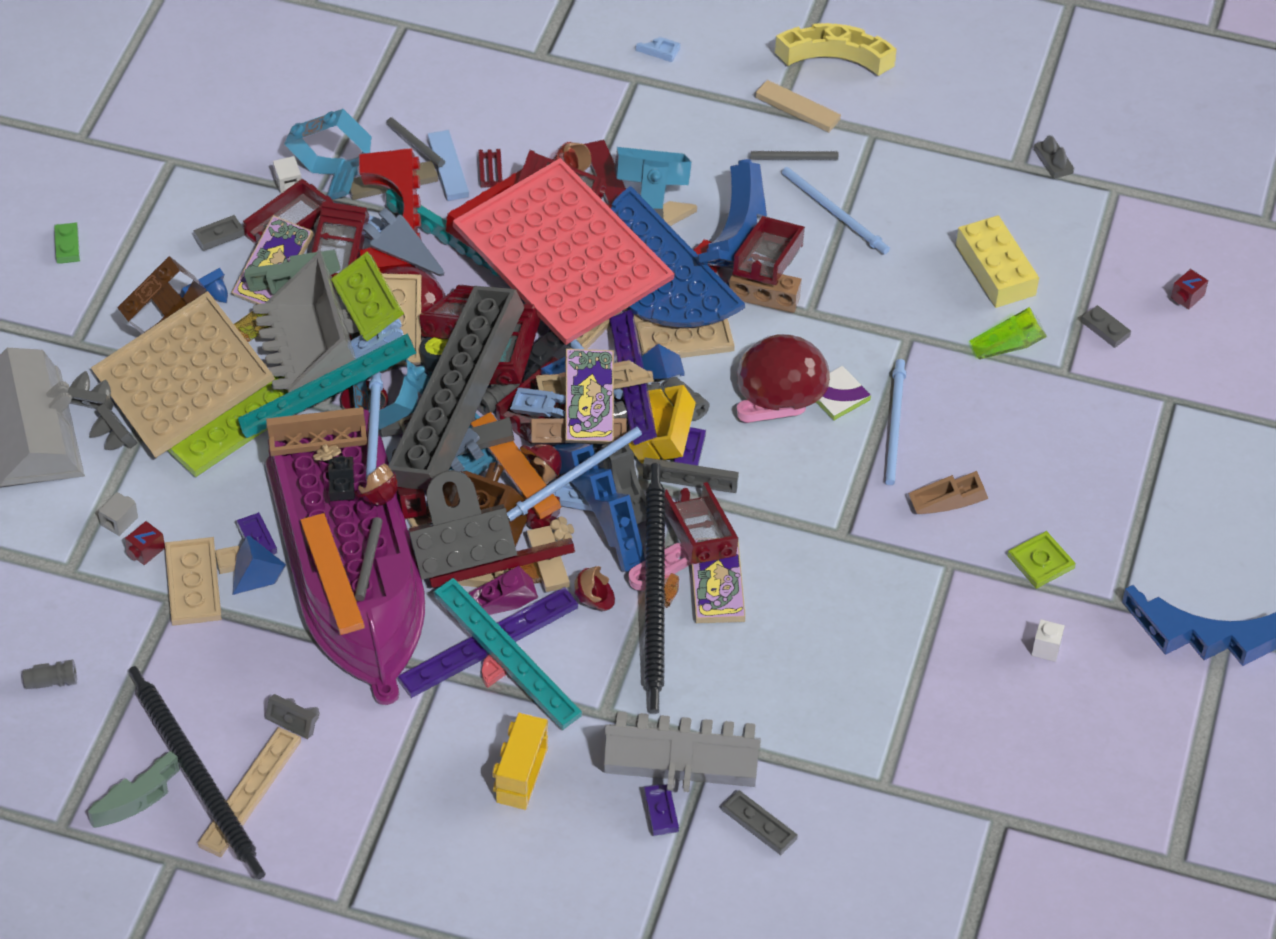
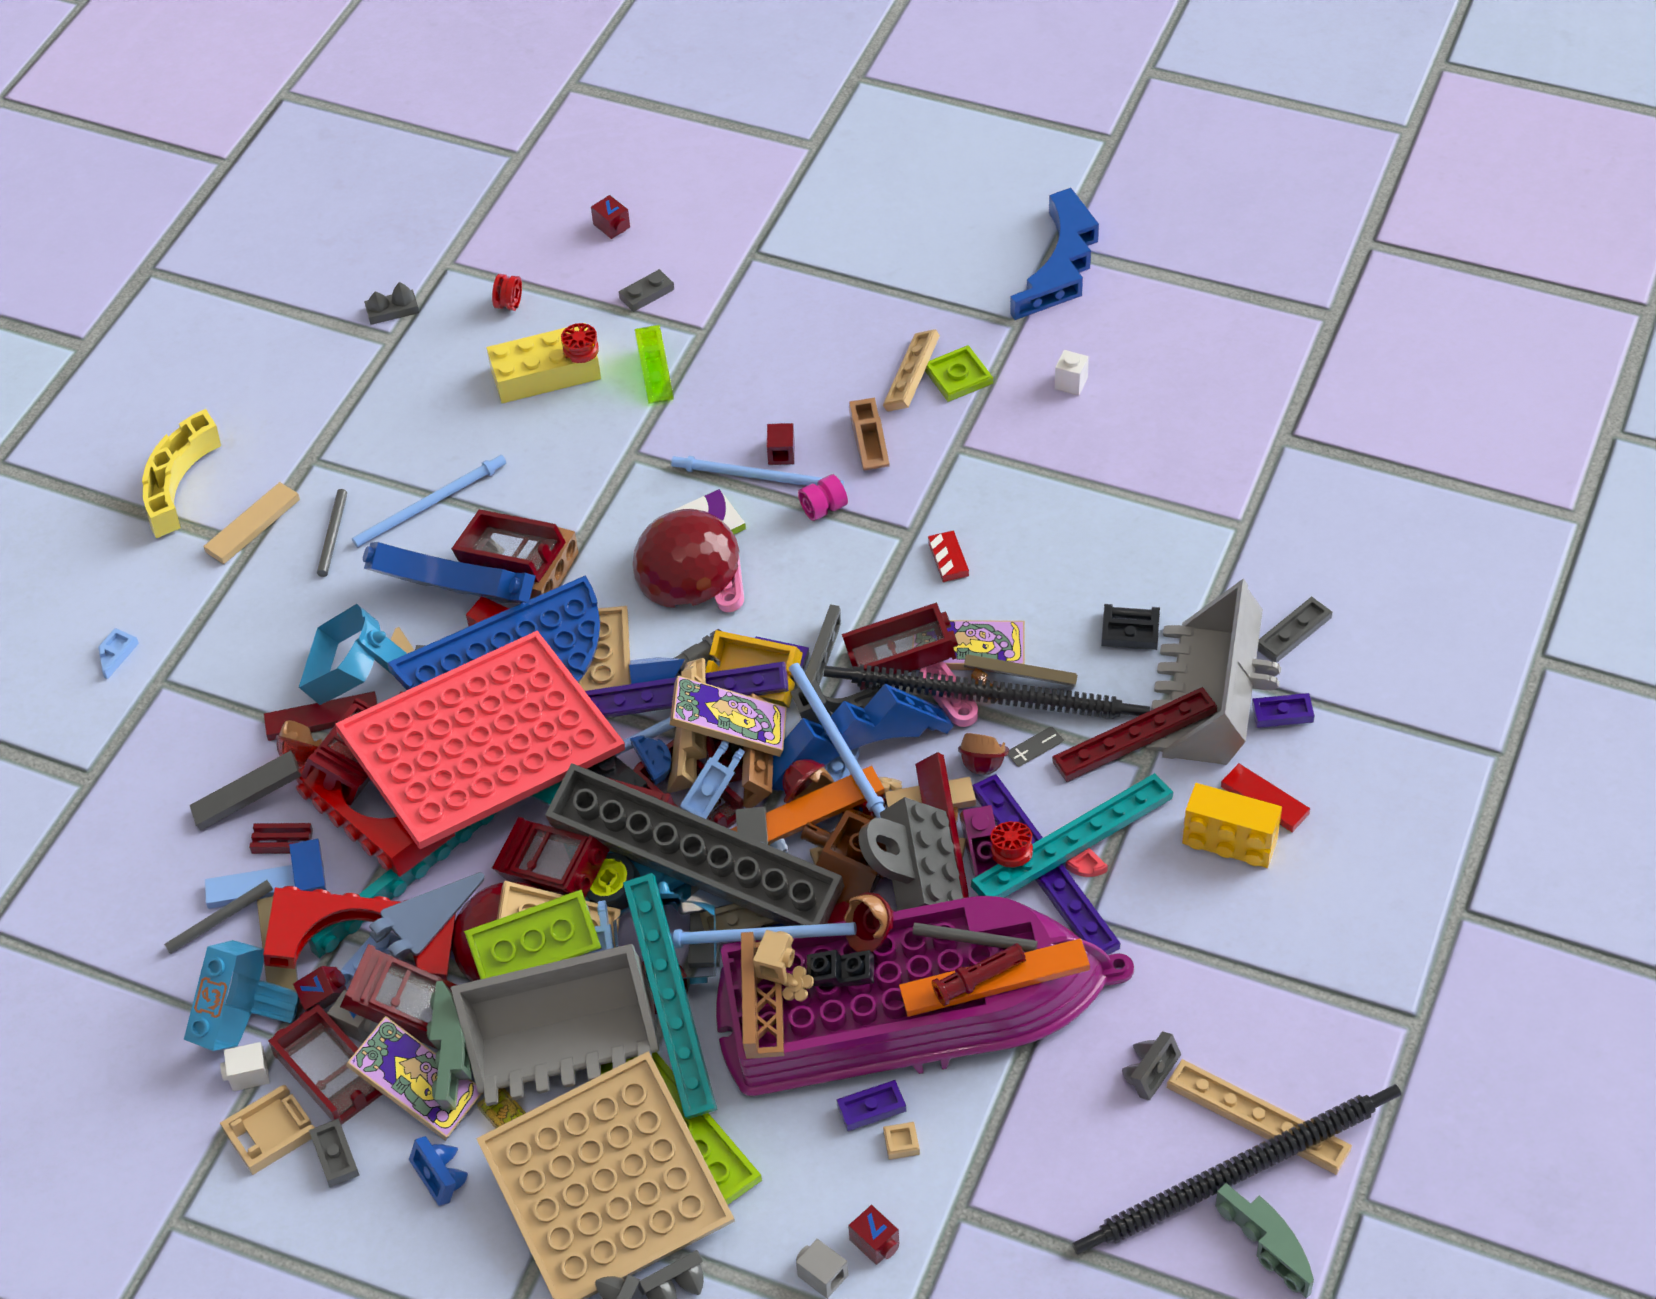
camera: 80 degrees left, 0 degrees up
reddish brown piece [117,256,206,334] -> none
tan tile [165,537,222,626] -> none
blue slope [232,536,286,595] -> none
none -> dark grey tile [190,750,301,831]
none -> tan container [220,1085,315,1175]
none -> blue tile [289,838,327,892]
none -> dark red brick [293,966,347,1011]
none -> red wheel [492,274,522,311]
none -> red wheel [561,323,599,363]
none -> tan brick [753,930,795,985]
none -> dark red brick [767,423,795,465]
none -> dark pink wheel [798,474,848,521]
none -> tan tile [883,329,940,412]
none -> red tile [928,530,969,582]
none -> dark red pin [932,943,1026,1006]
none -> dark tan tile [964,654,1078,687]
none -> red wheel [990,821,1033,867]
none -> dark grey sticker [1008,727,1064,767]
none -> dark red tile [1052,687,1217,782]
none -> black plate [1101,604,1160,650]
none -> red tile [1221,763,1310,833]

